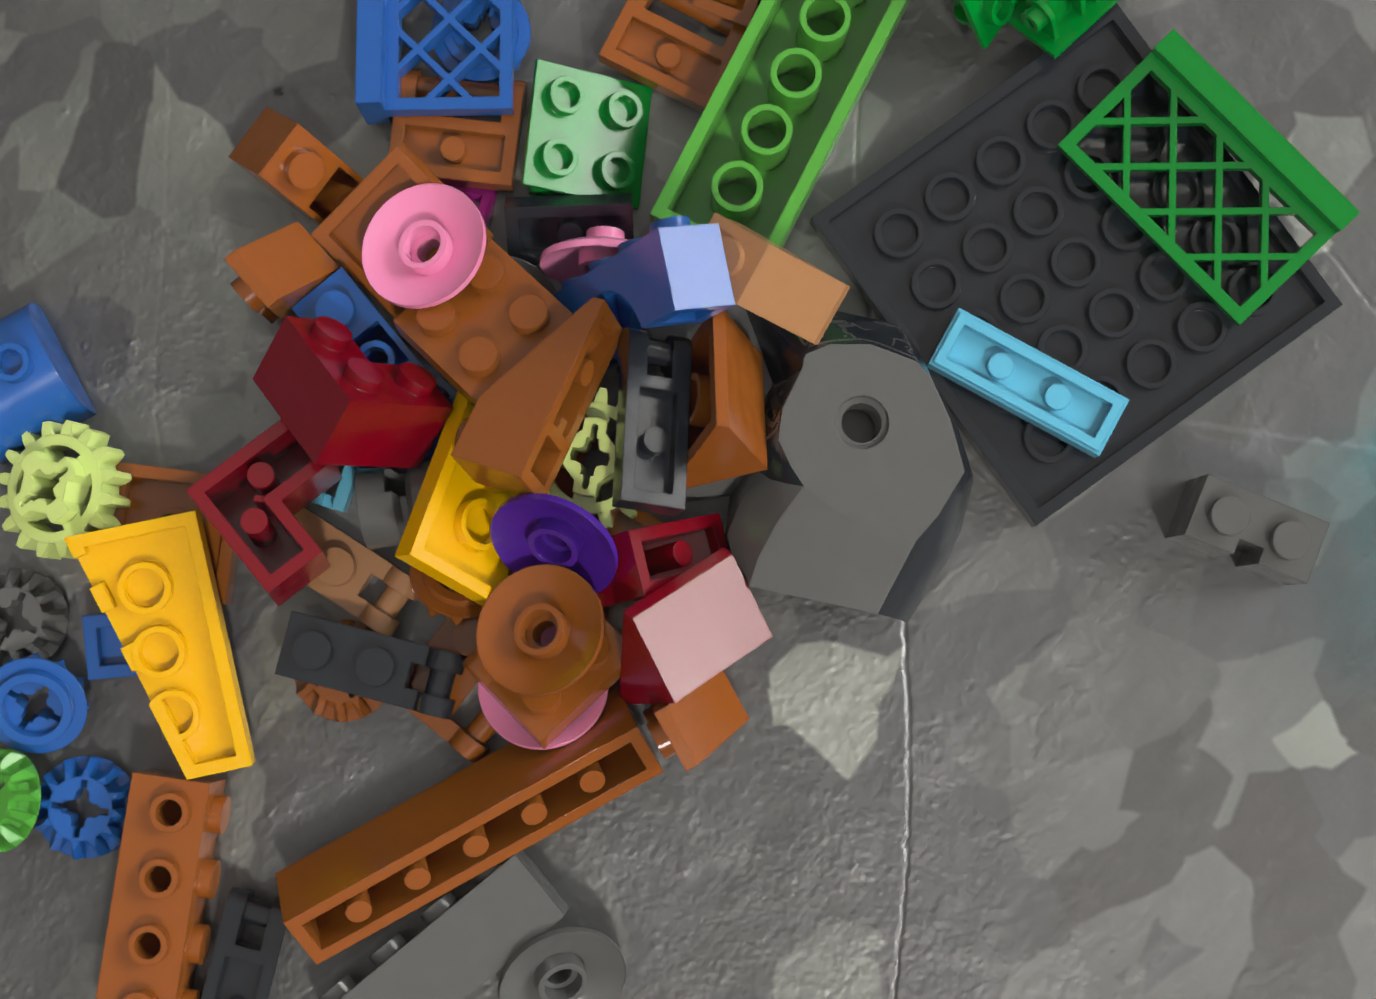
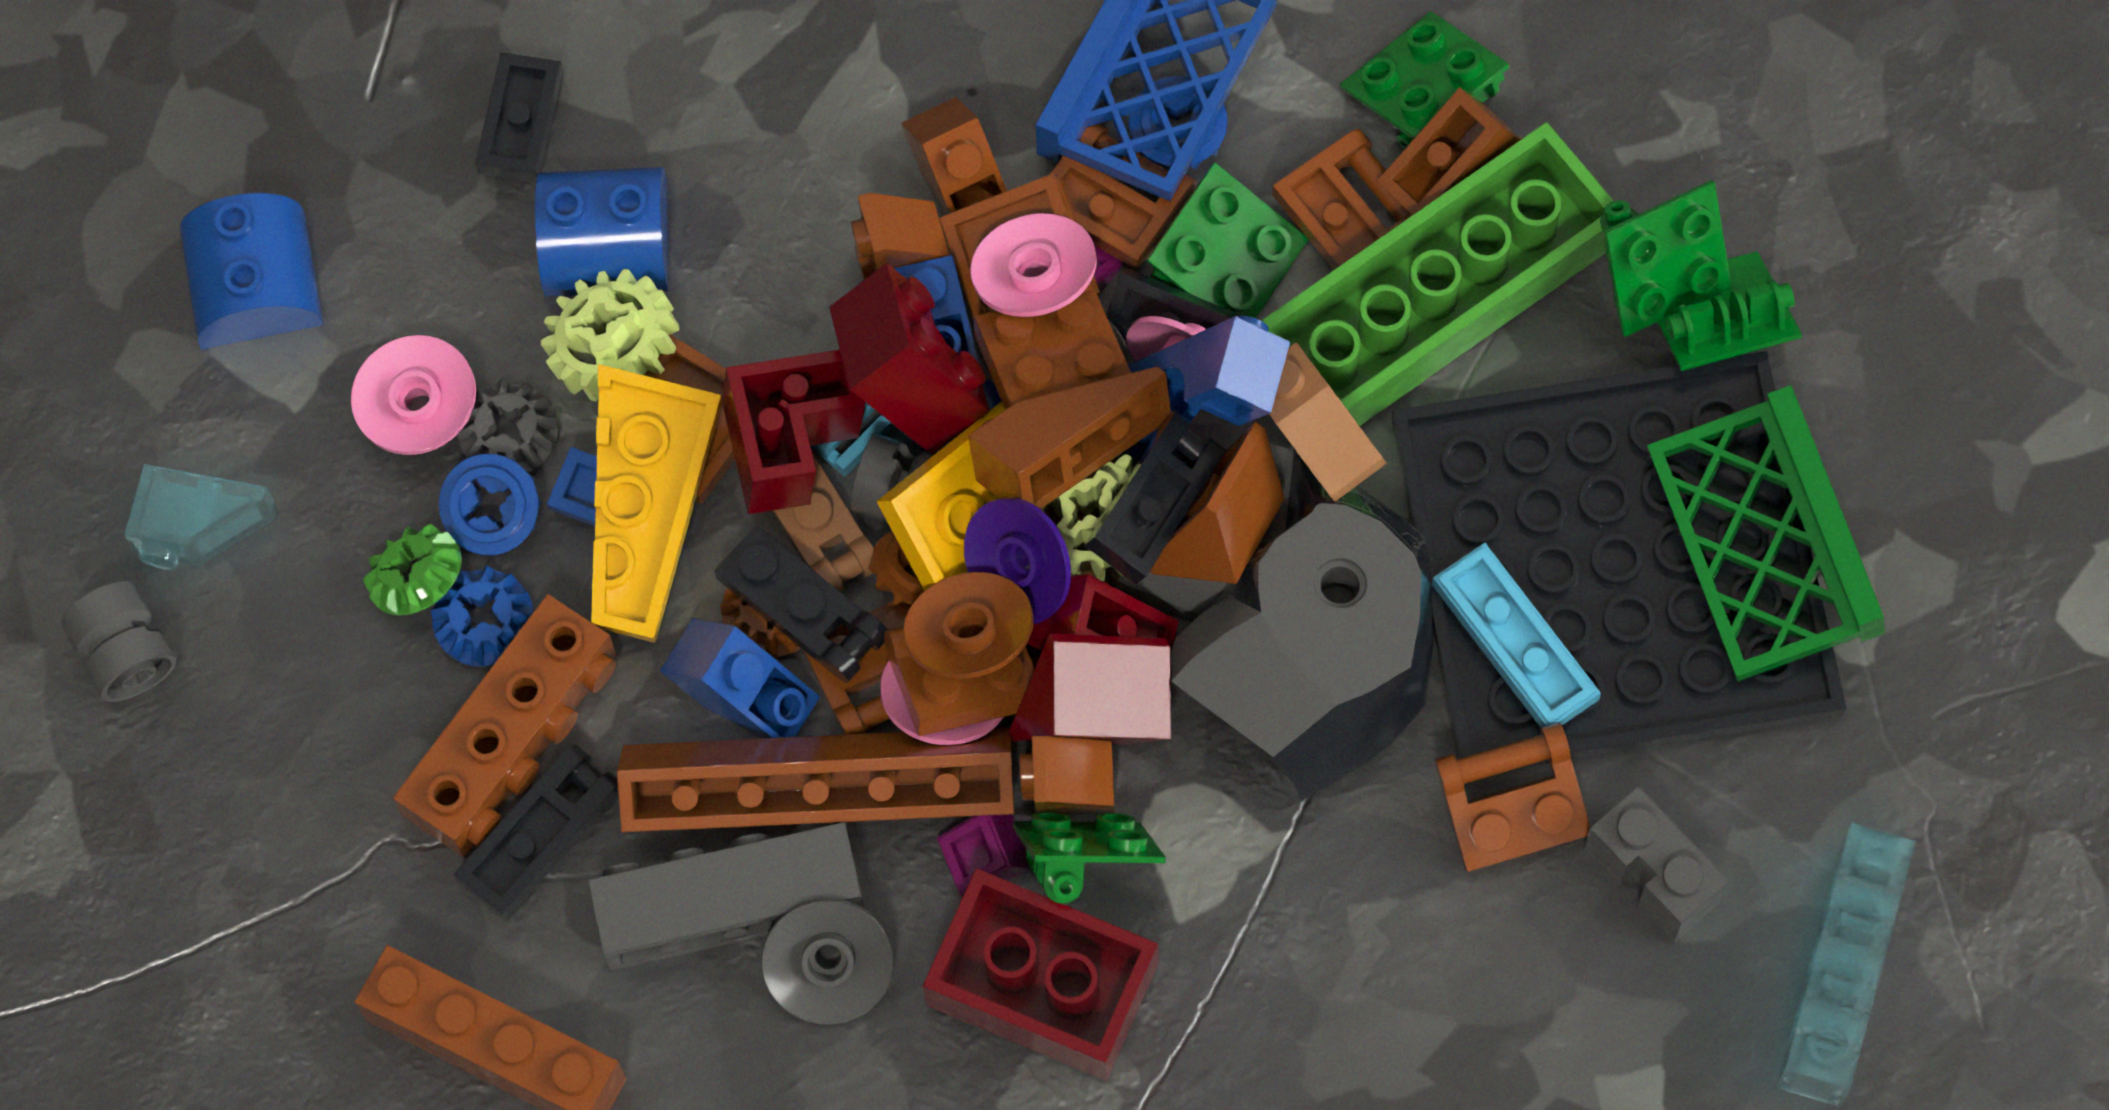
camera: 30 degrees right, 15 degrees down
none -> blue slope [660,618,820,738]
none -> dark red brick [922,868,1159,1081]
none -> magenta slope [937,814,1030,896]
none -> green hinge [1013,812,1166,904]
none -> dark orange plate [1434,722,1591,872]

